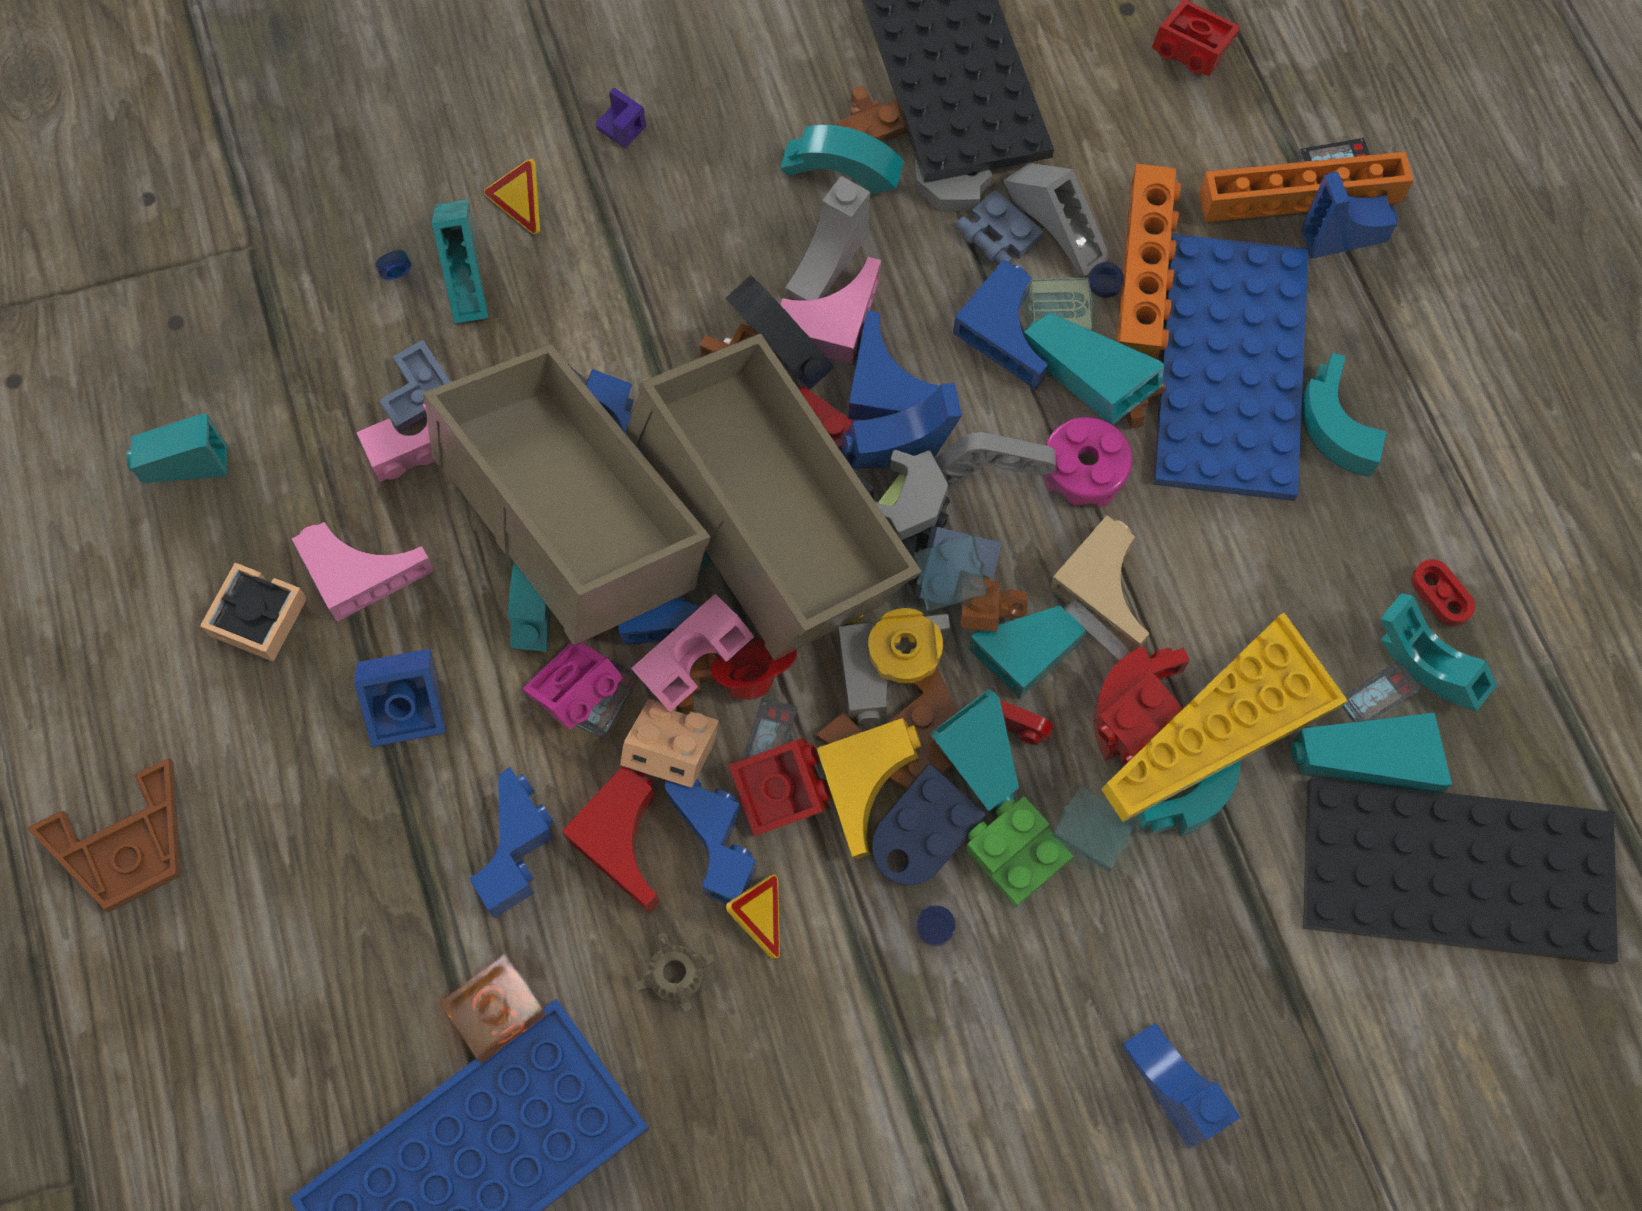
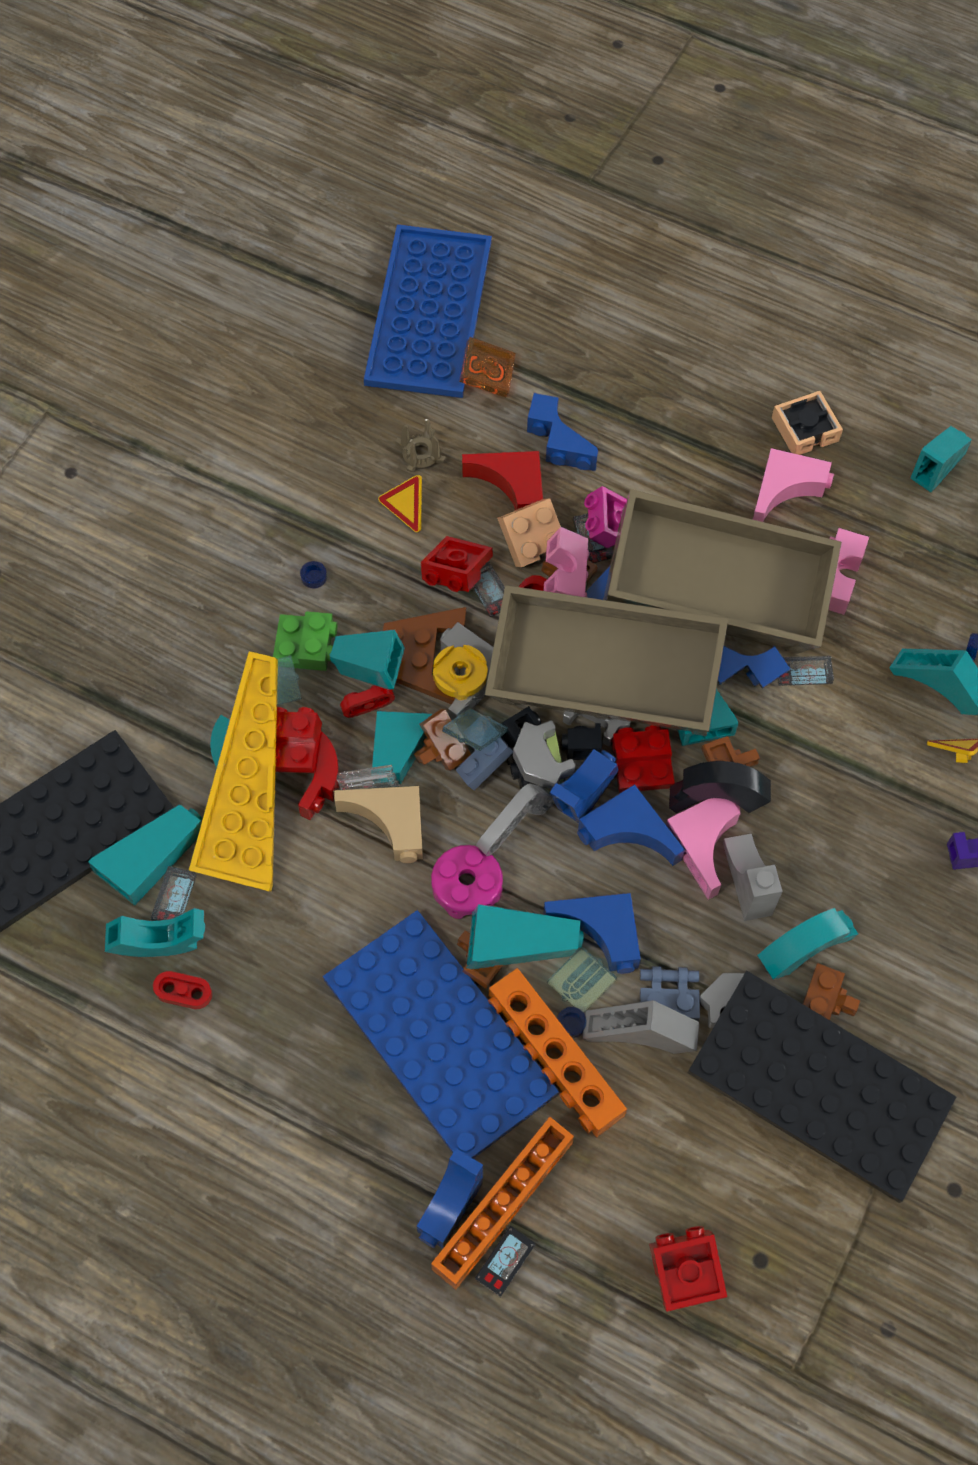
camera: 135 degrees right, 5 degrees down
dark orange wing [27,758,181,912] -> none
blue slope [354,649,446,747] -> none
sand blue plate [379,340,451,432] -> none
blue arch [665,780,757,904] -> none
yellow arch [817,718,922,859] -> none
dark blue plate [870,764,986,885] -> none
blue arch [1121,1023,1241,1149] -> none
teal arch [1301,352,1387,477] -> none

